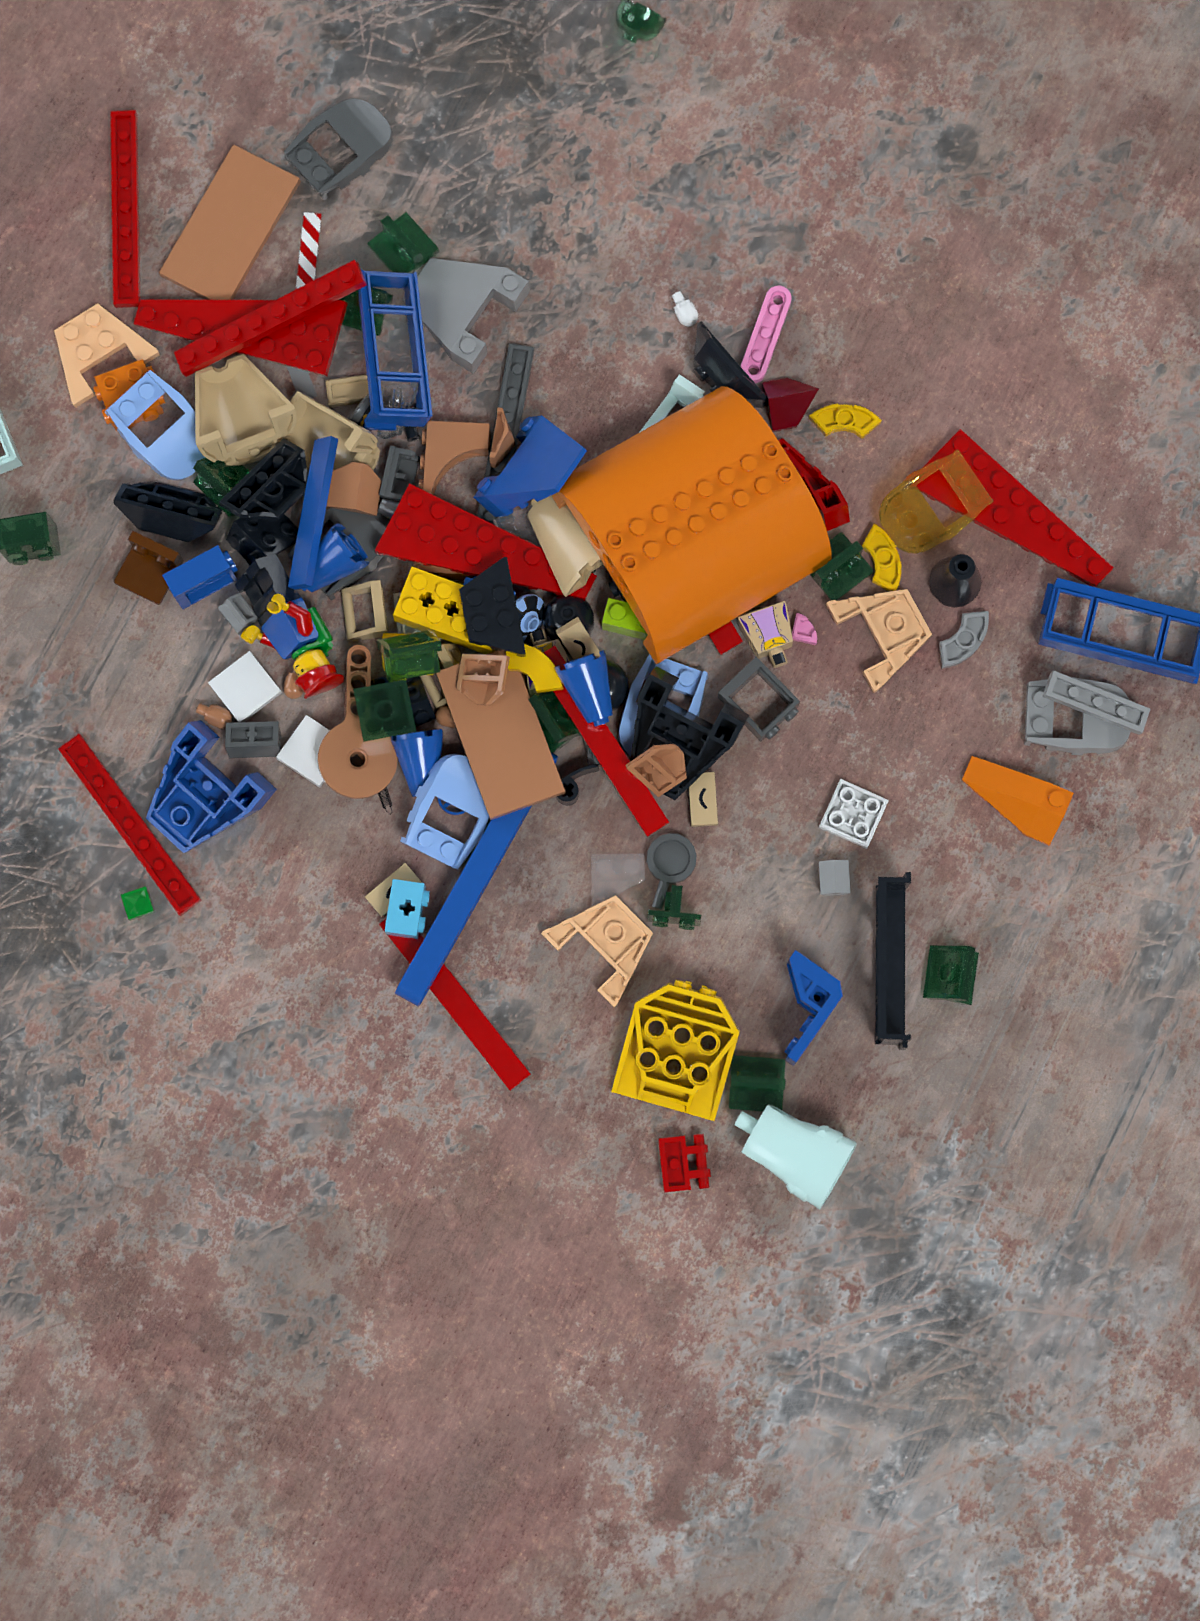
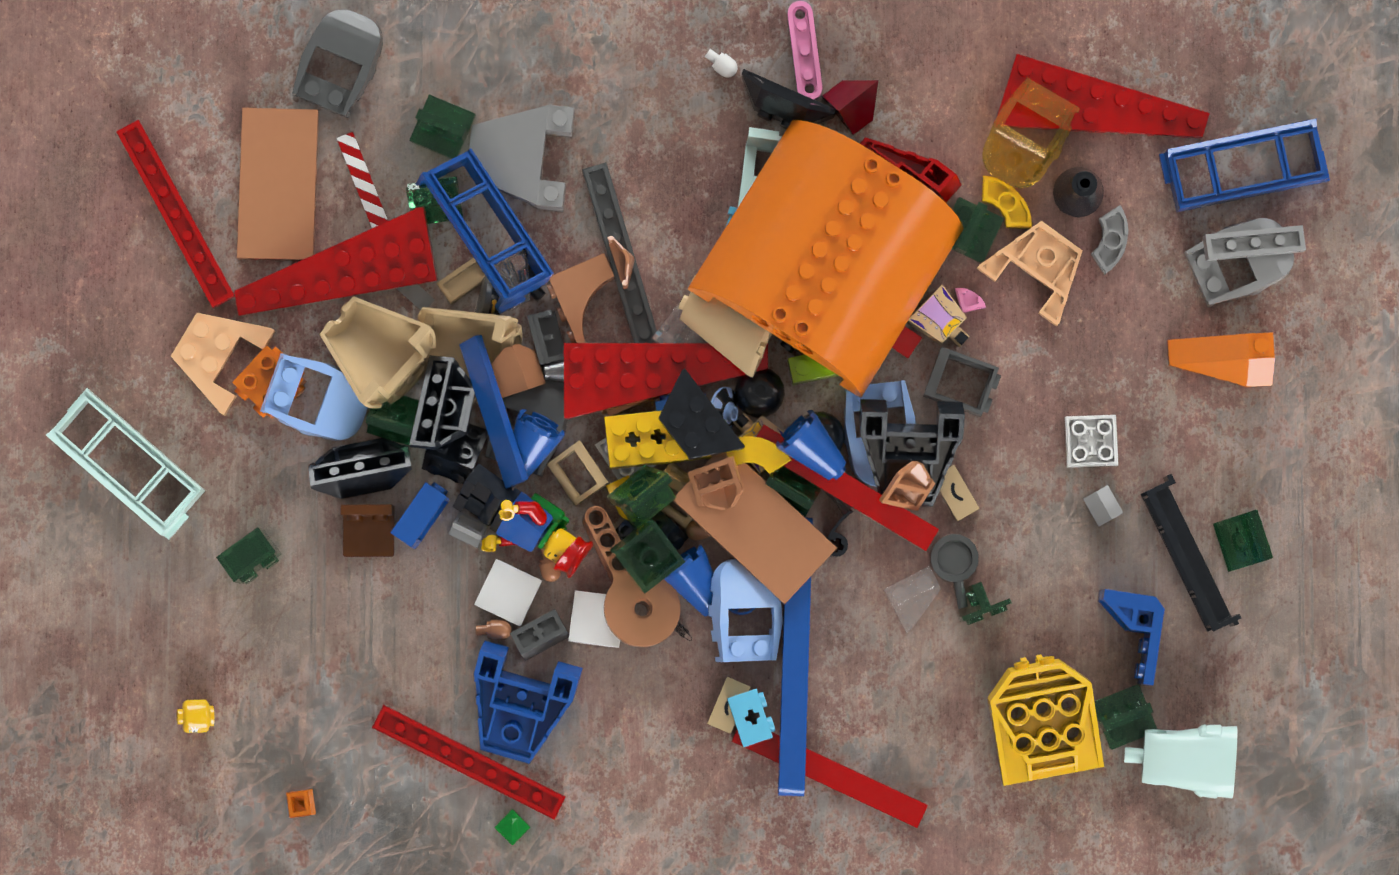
camera: 30 degrees left, 5 degrees up
red plate [174,259,367,377] -> none
blue wedge [473,415,587,517] -> none
light nougat wing [541,895,653,1008] -> none
tan tile [555,617,600,660] -> none
red plate [658,1134,711,1193] -> none
yellow tile [809,404,882,439] -> none

